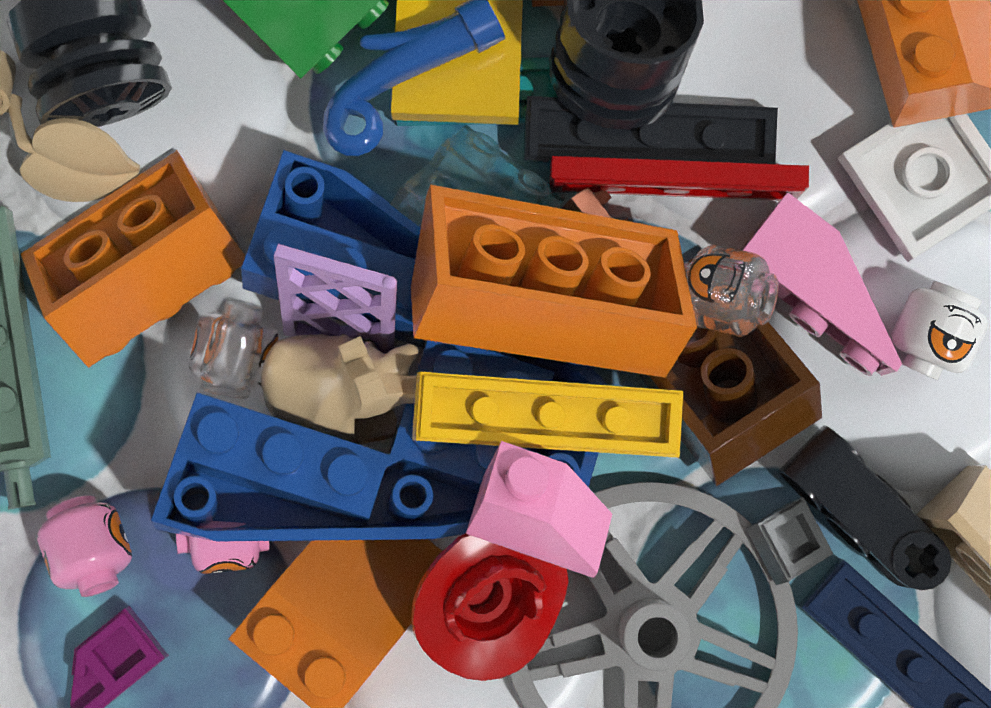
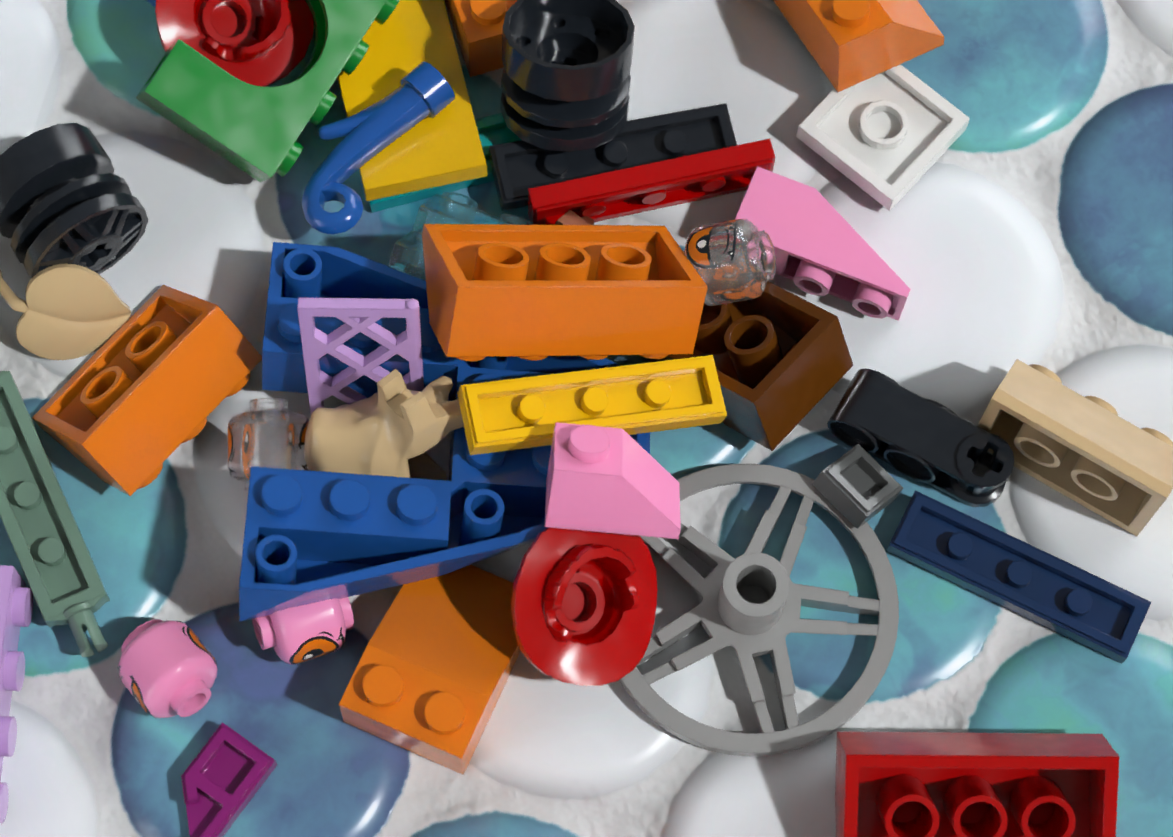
camera: 20 degrees left, 15 degrees down
white head [891,281,989,380] -> none

